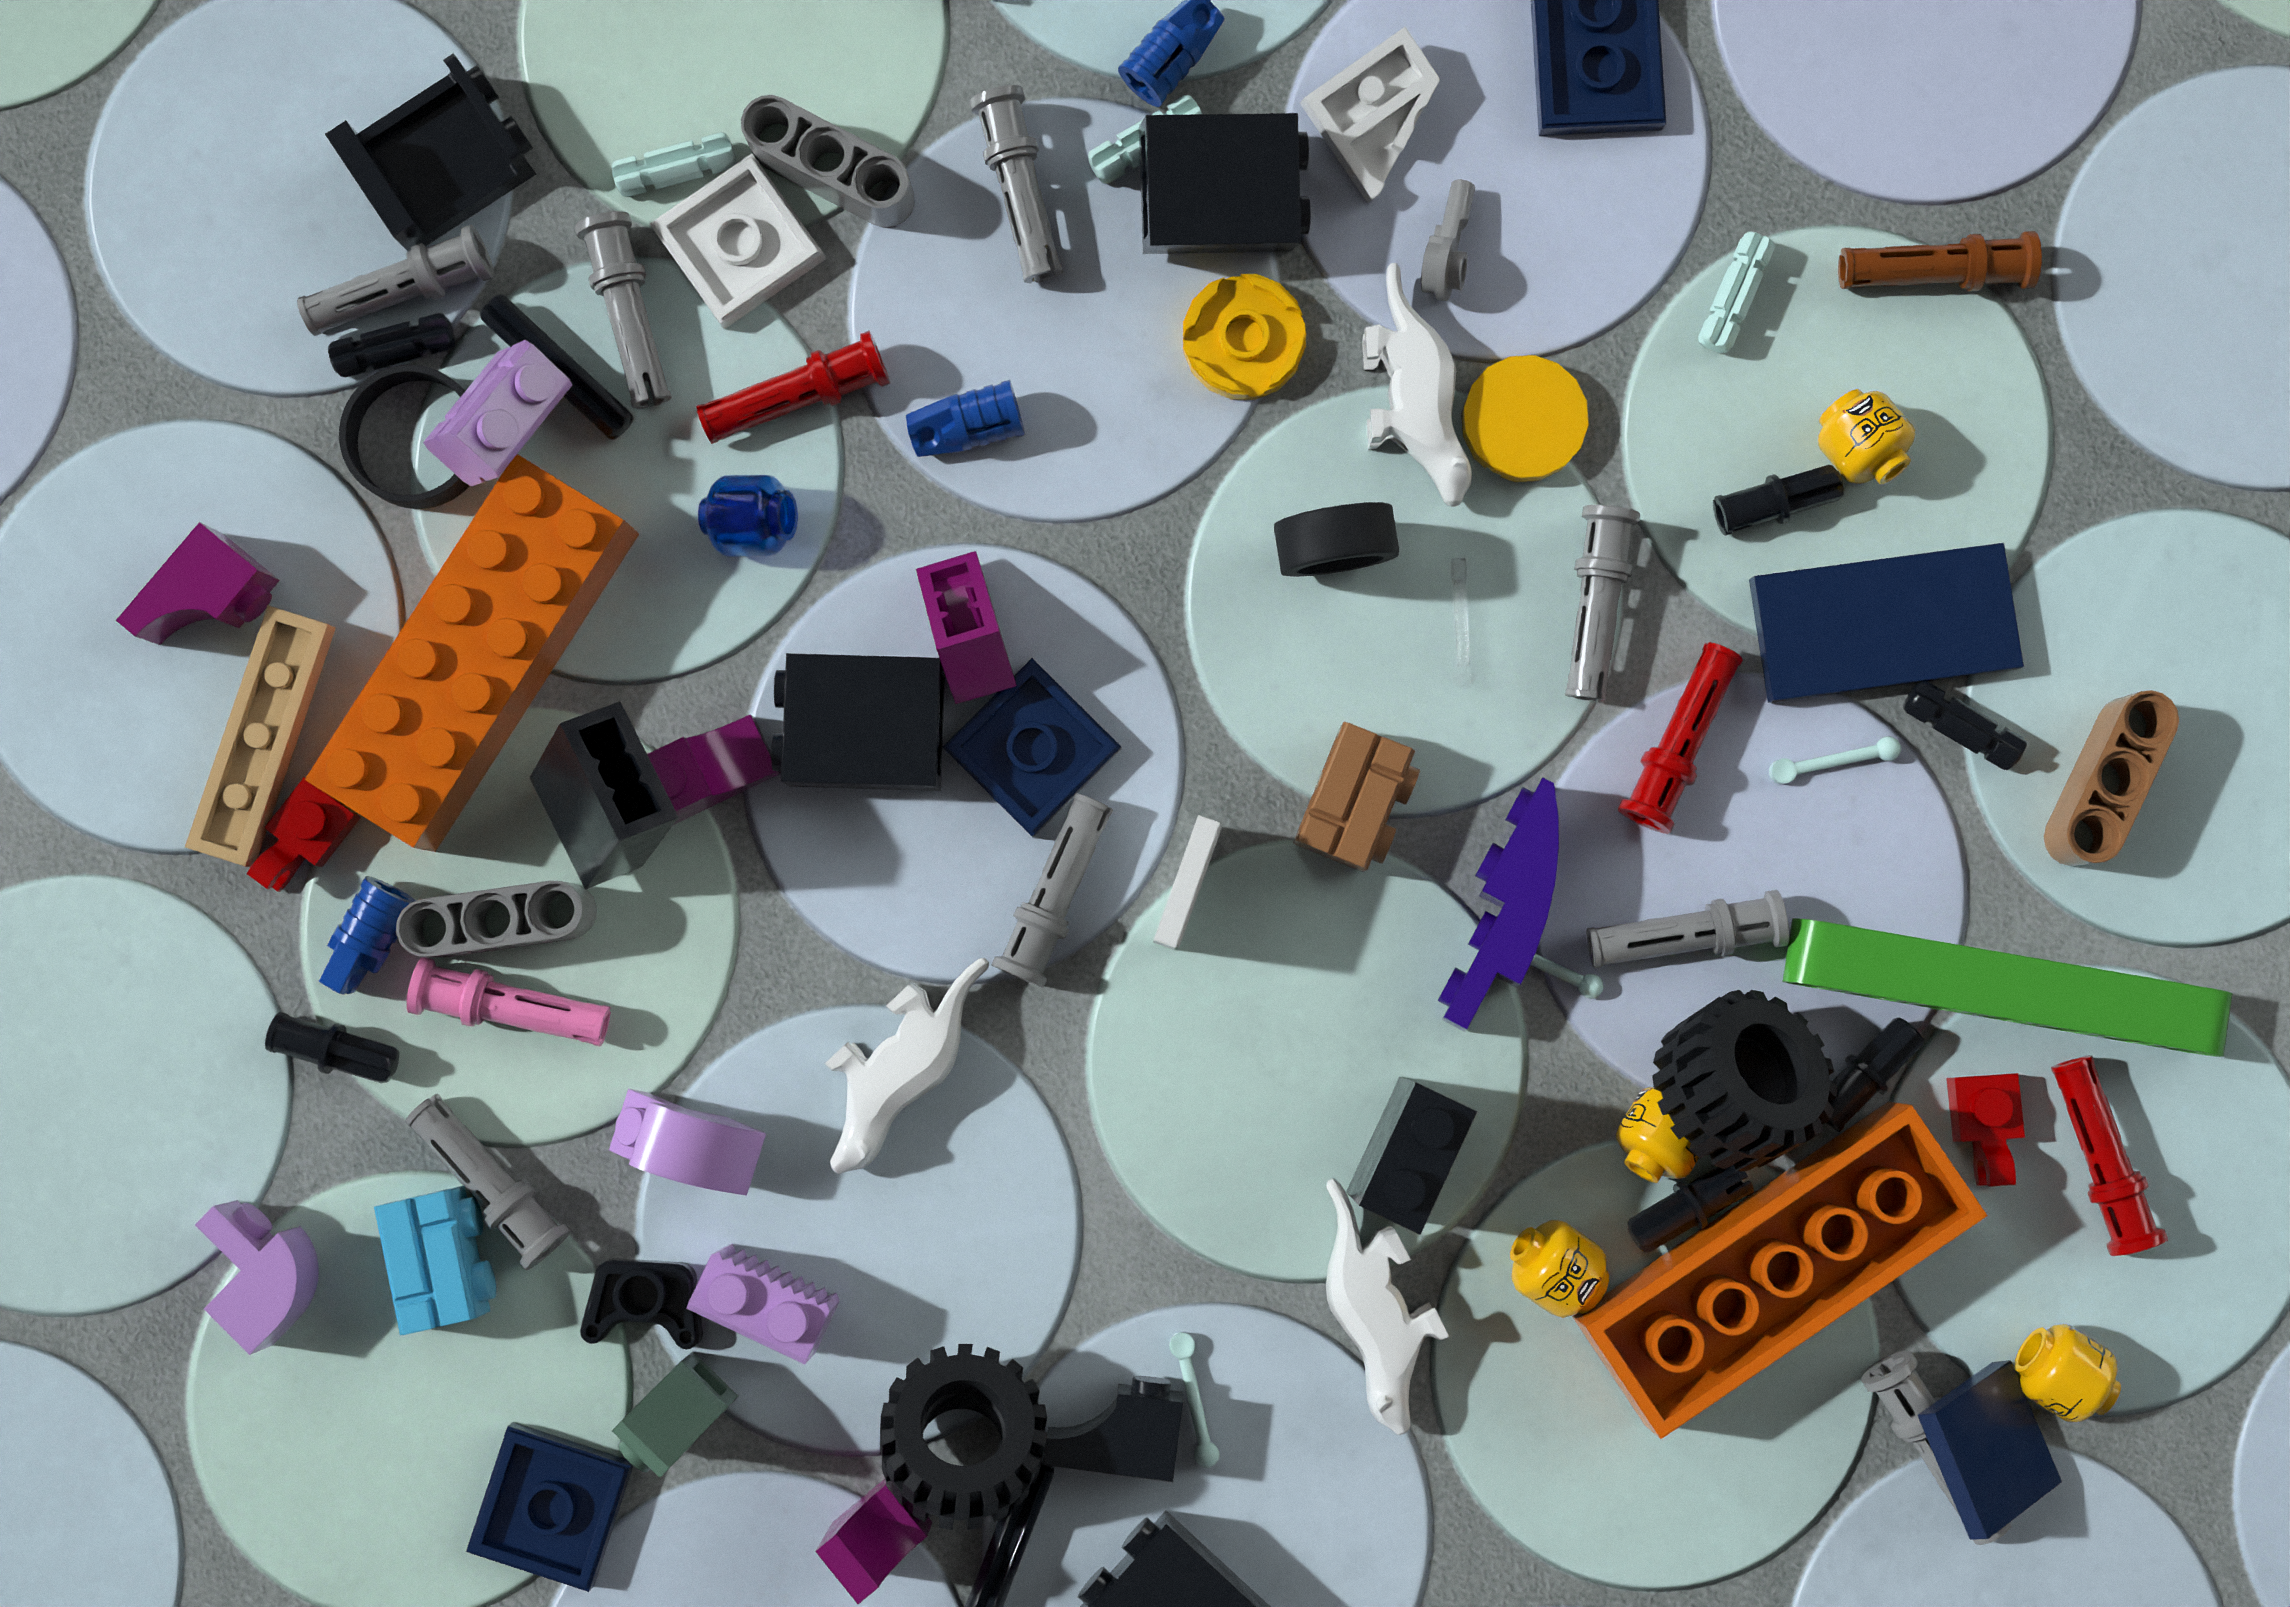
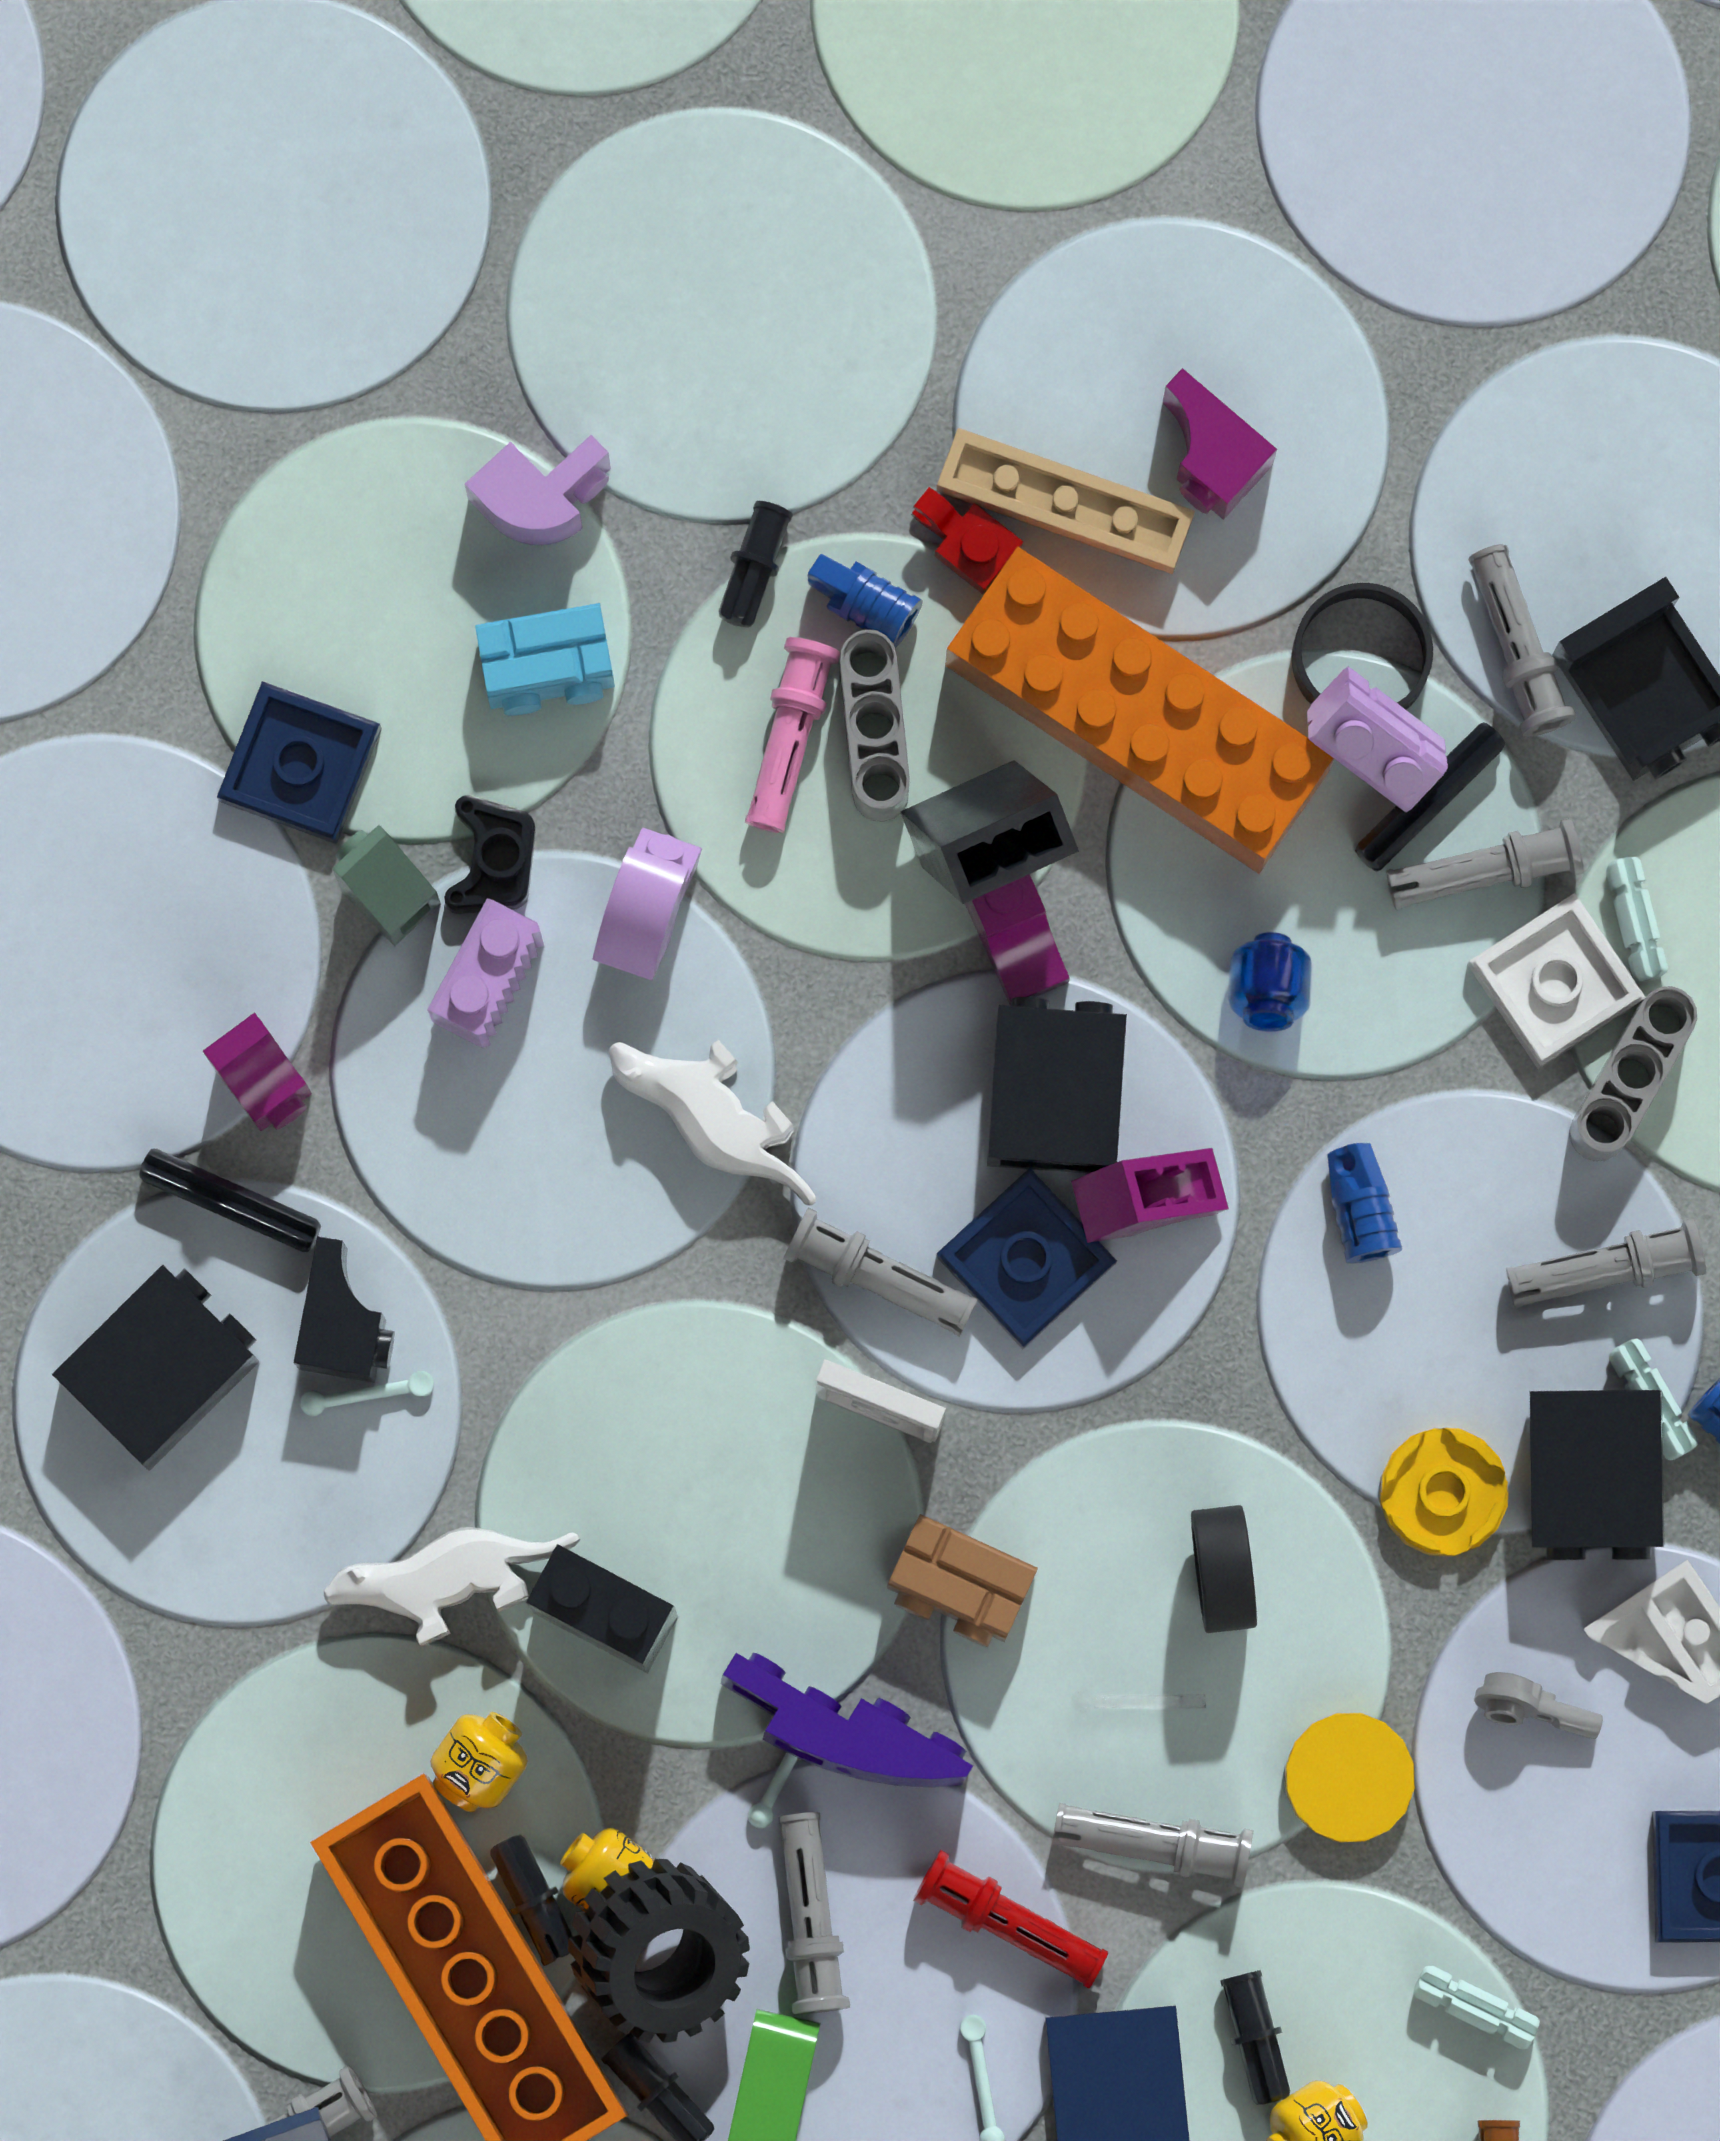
camera: 90 degrees right, 5 degrees down
black axle [328,313,455,378] -> none
light grey pin [405,1094,571,1270] -> none
red pin [696,331,891,444] -> none
black tyre [880,1344,1047,1530] -> none
white animal [1362,263,1472,507] -> none

